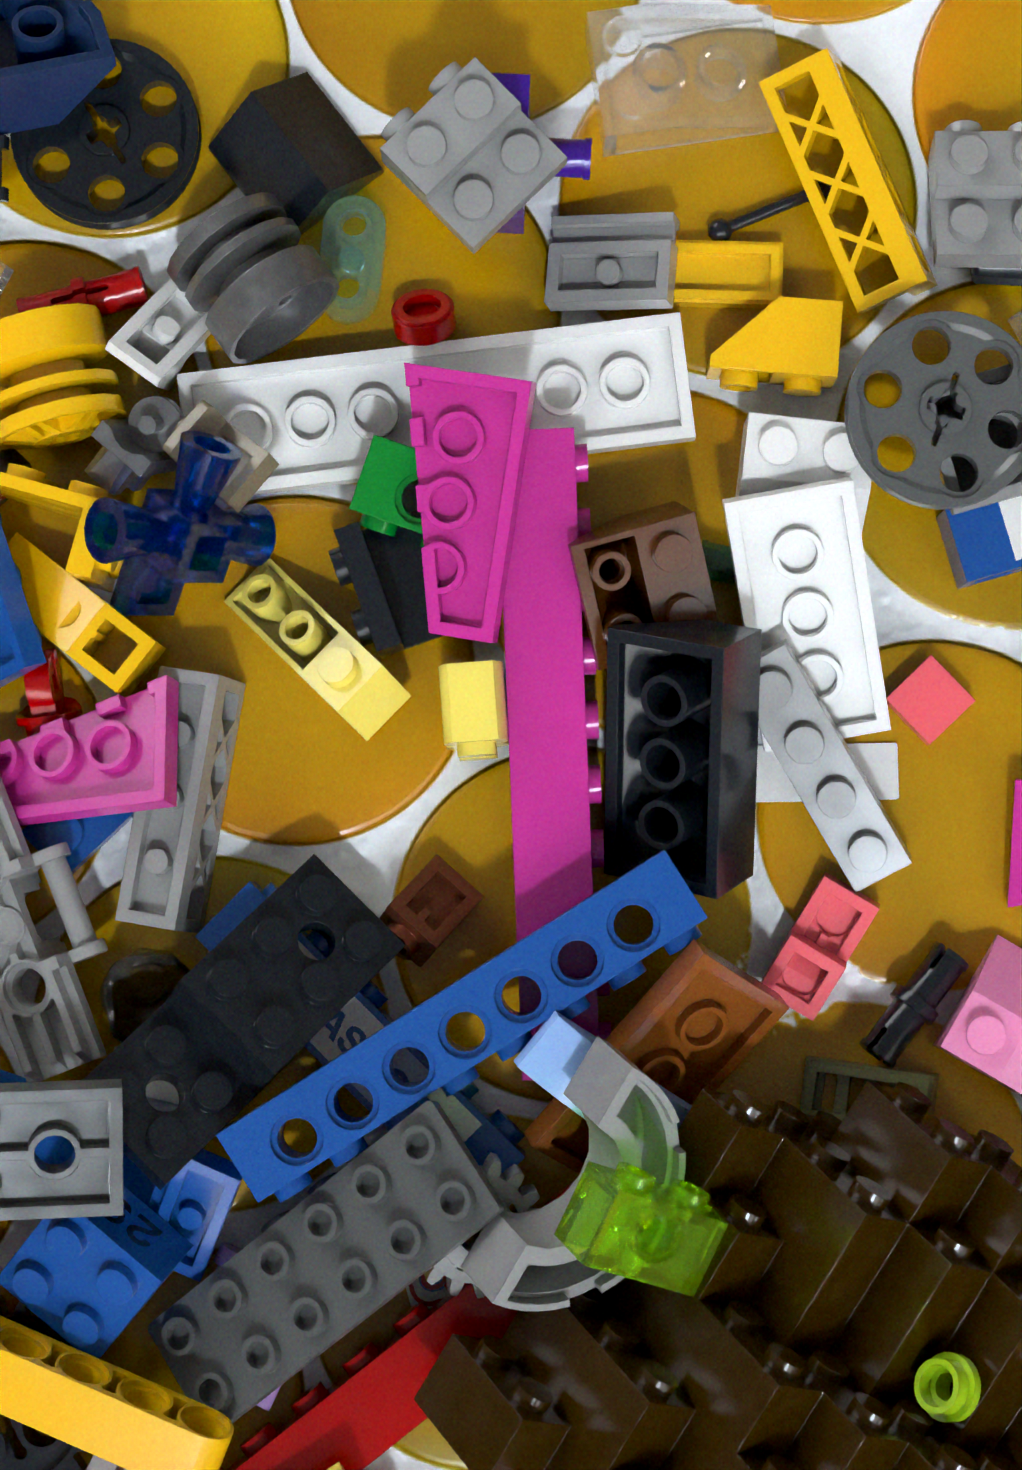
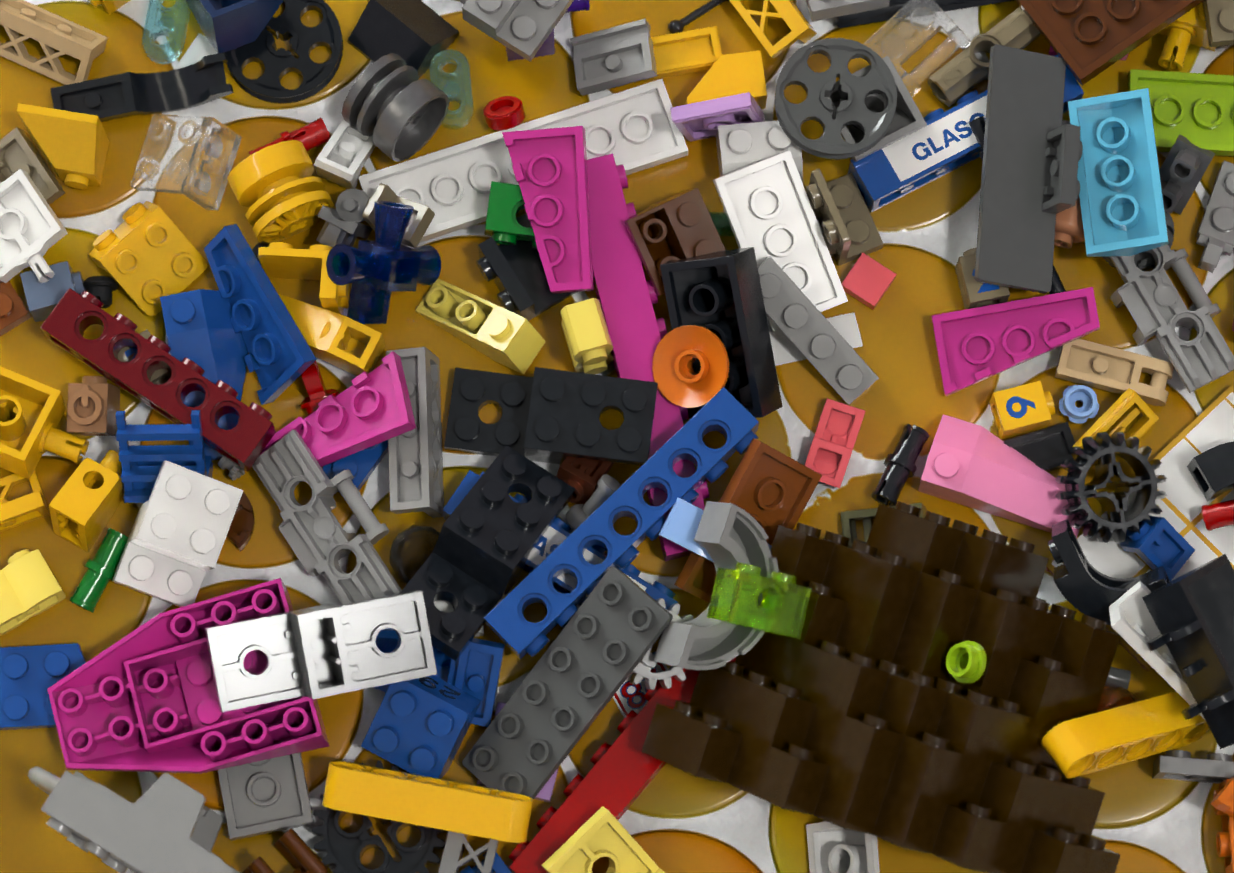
camera: 20 degrees left, 10 degrees down
none -> black bracket [444,367,658,466]
none -> light grey piece [566,474,621,530]
none -> orange dish [652,325,729,408]
none -> lavender plate [670,92,765,142]
none -> dark tan bracket [806,169,884,266]

